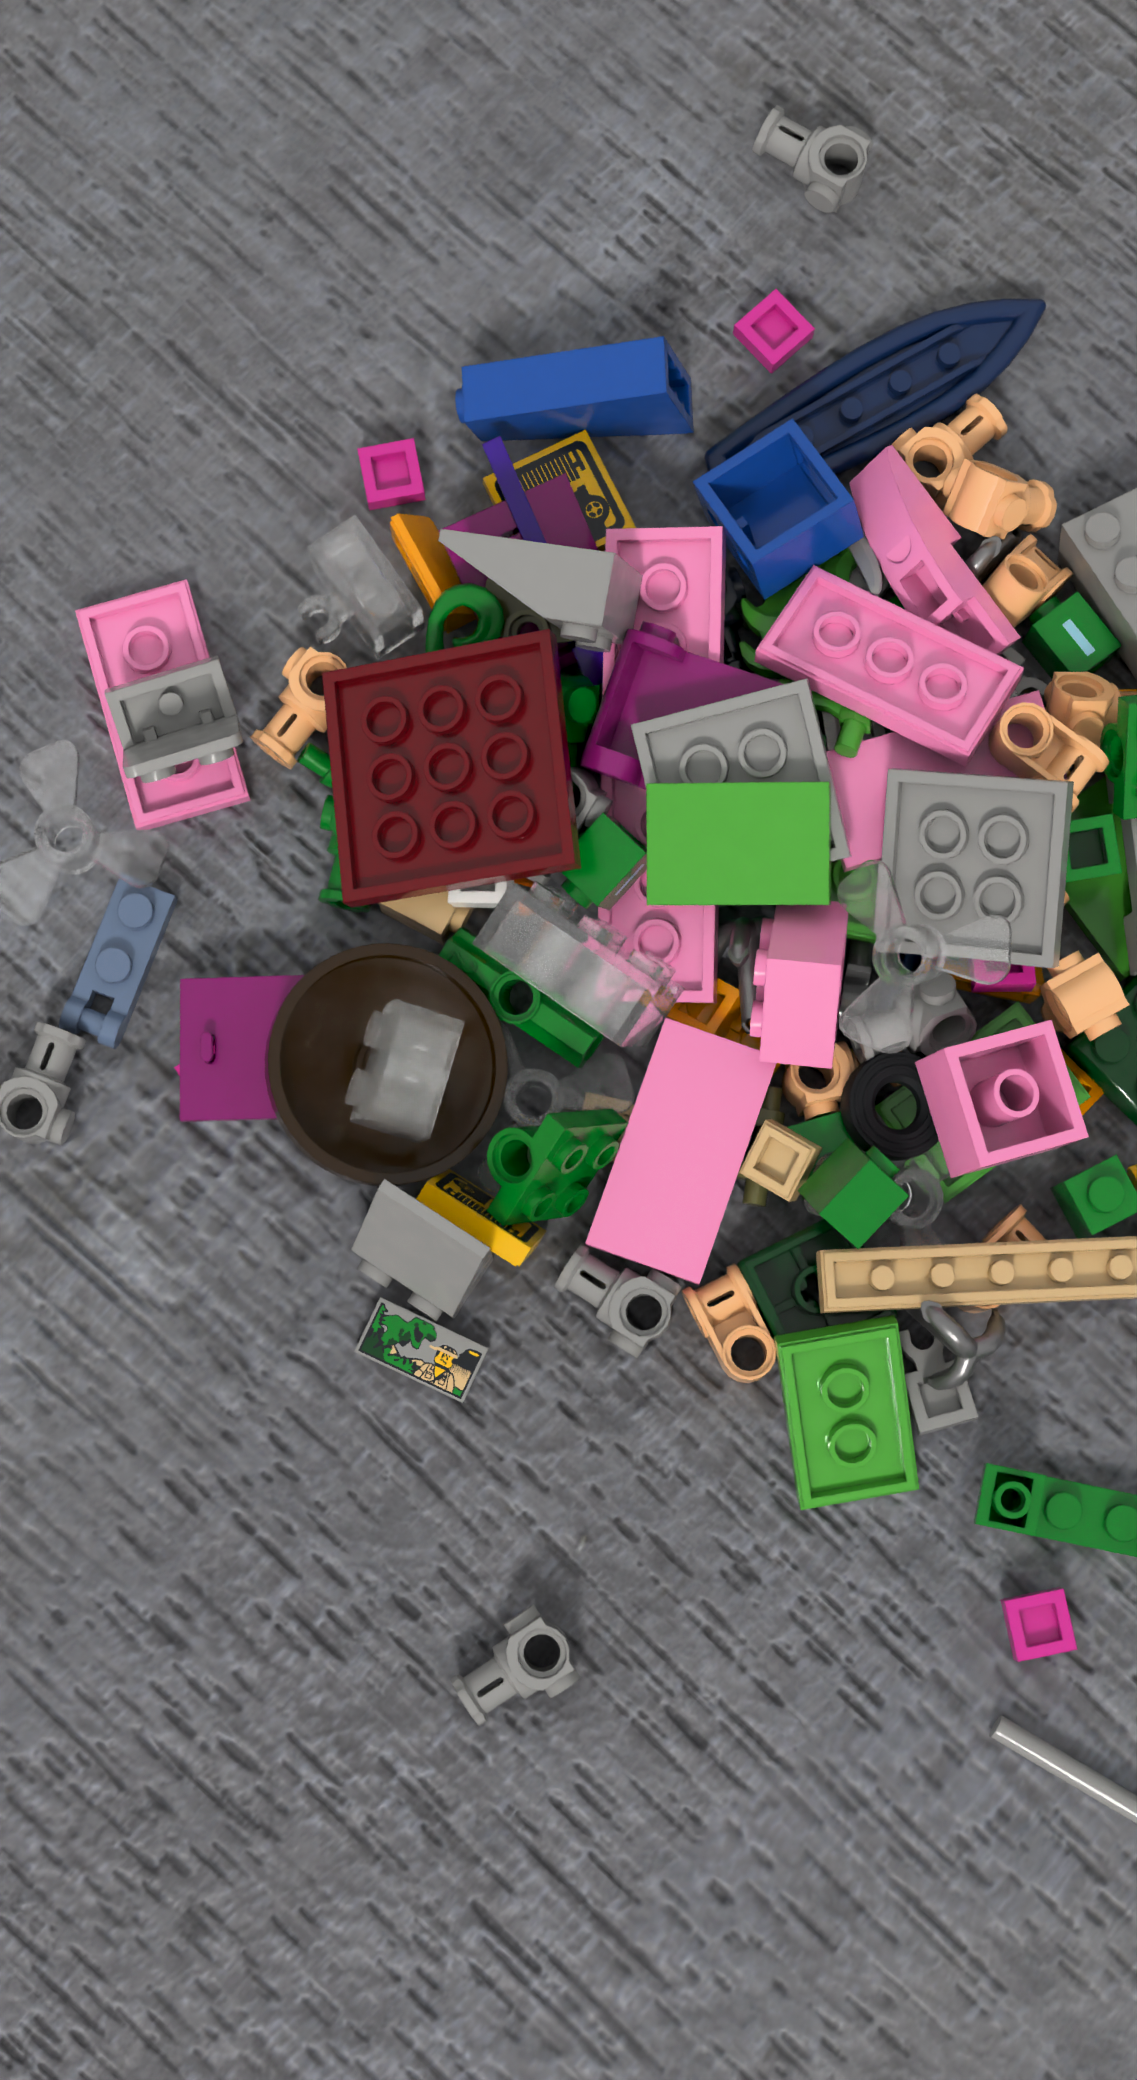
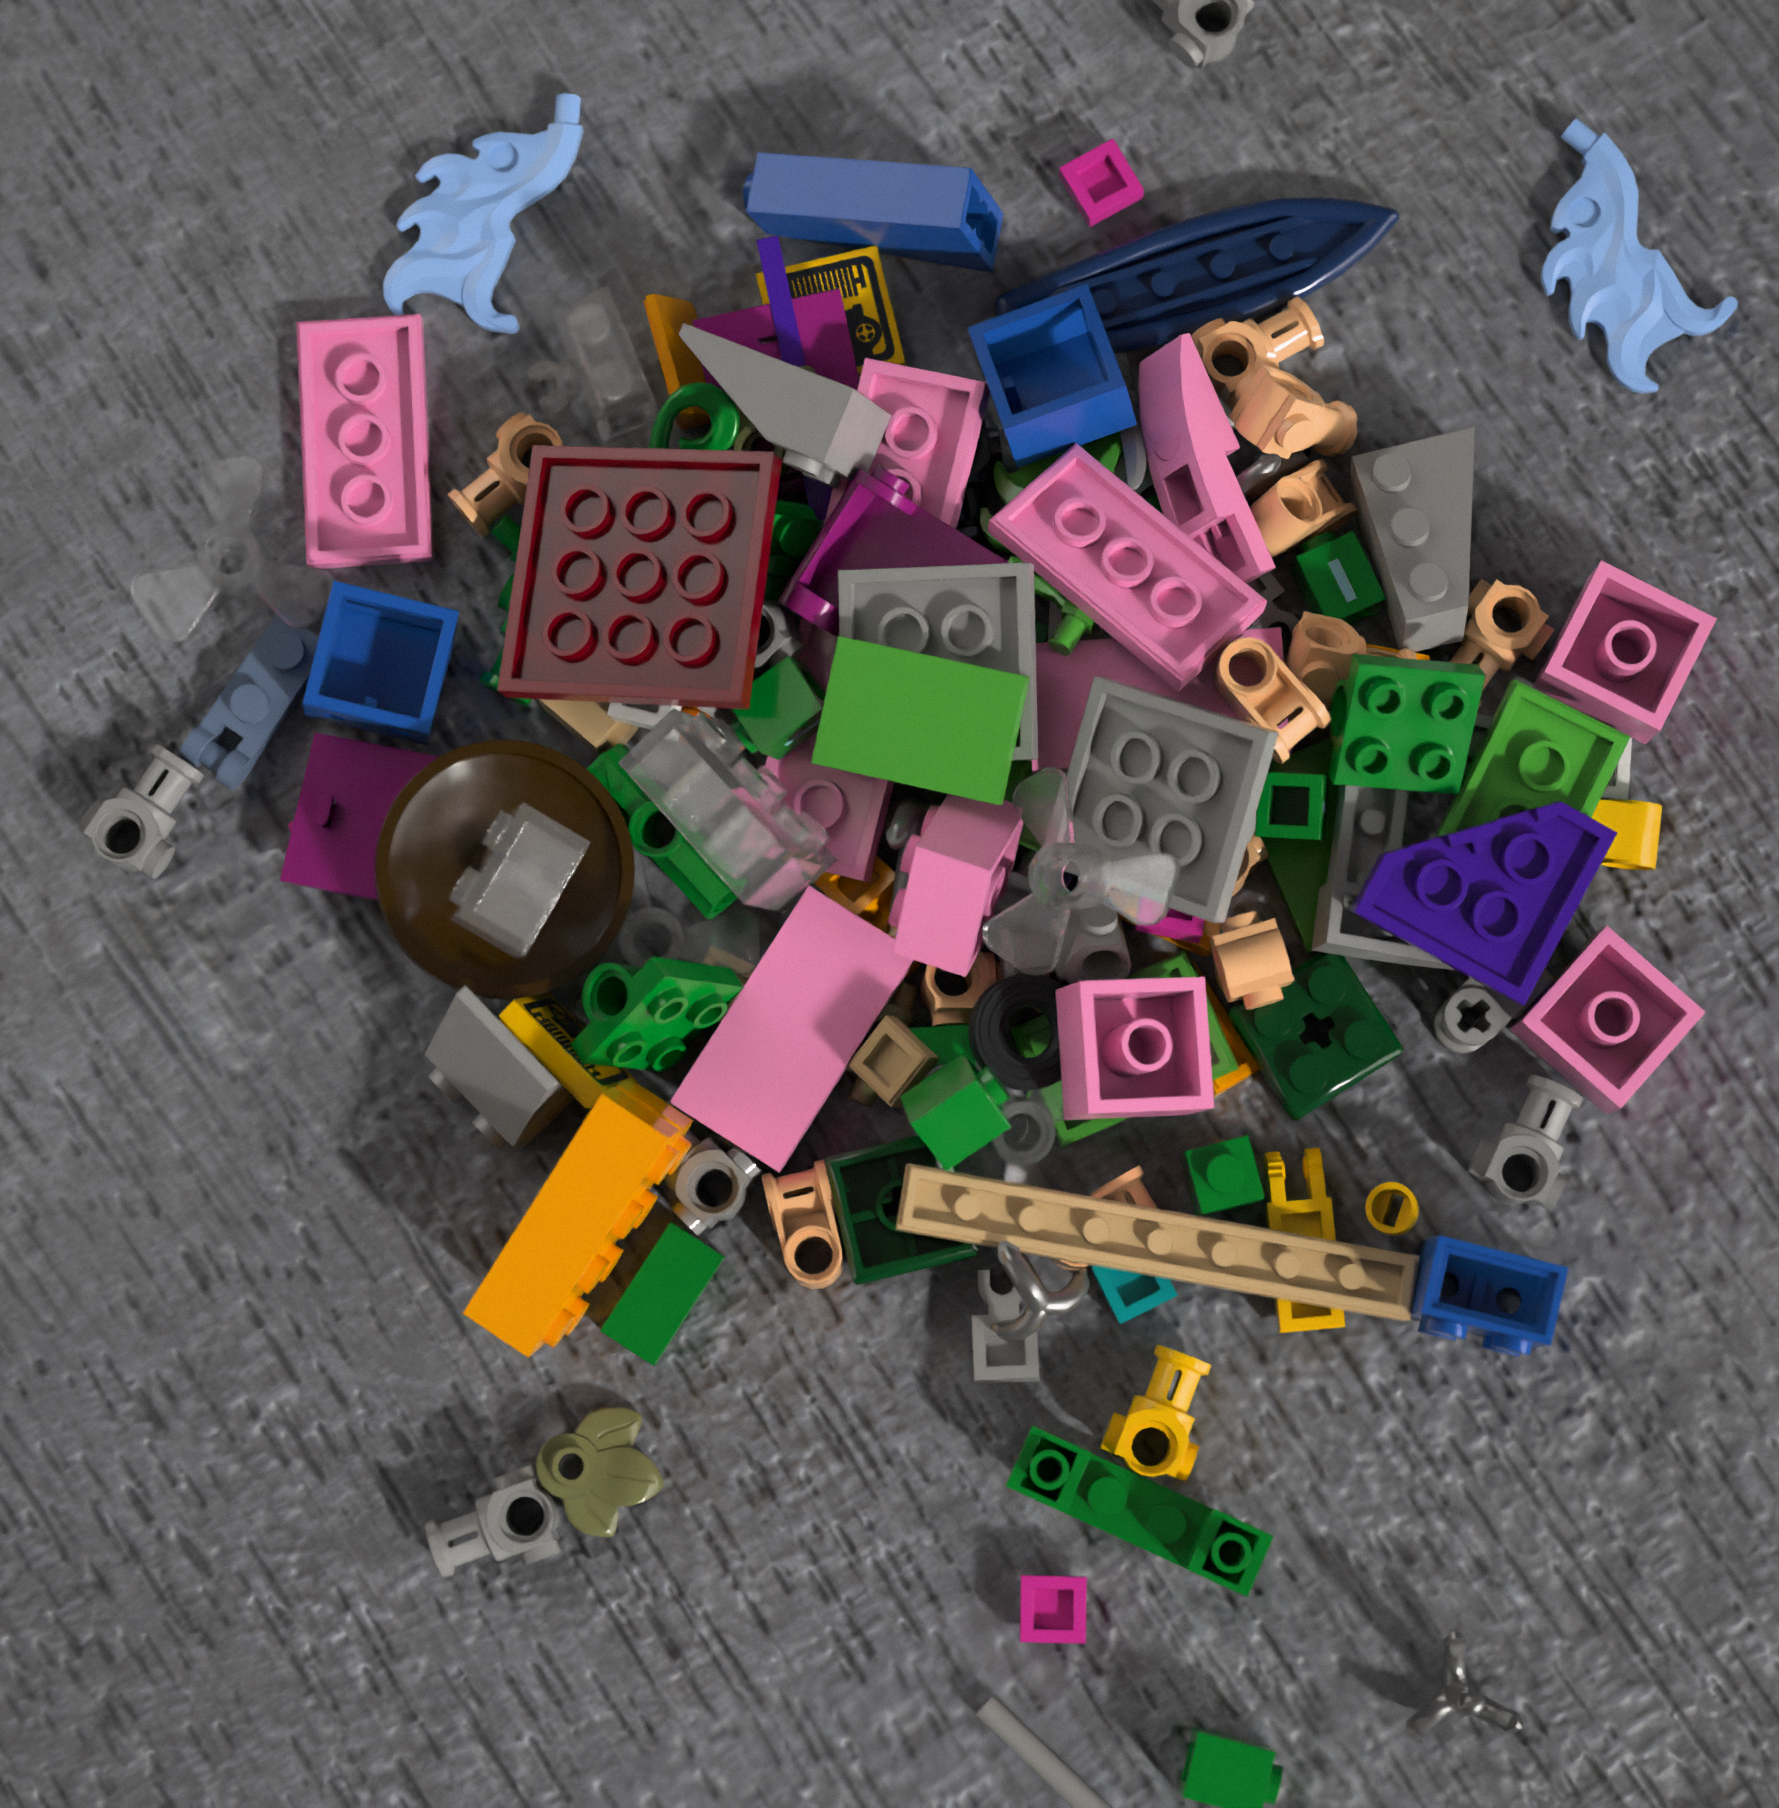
camera: 20 degrees right, 0 degrees up
light grey bracket [104,655,243,783] -> none
tile [354,1297,489,1403] -> none
dark pink plate [357,438,426,511] -> none
bright green tile [774,1315,919,1510] -> none
none -> blue piece [302,580,459,746]
none -> light blue piece [383,93,584,334]
none -> light orange piece [462,1078,694,1358]
none -> olive plate [535,1407,664,1537]
none -> green tile [600,1222,725,1366]
none -> teal plate [1090,1266,1178,1325]
none -> yellow connector [1100,1344,1211,1482]

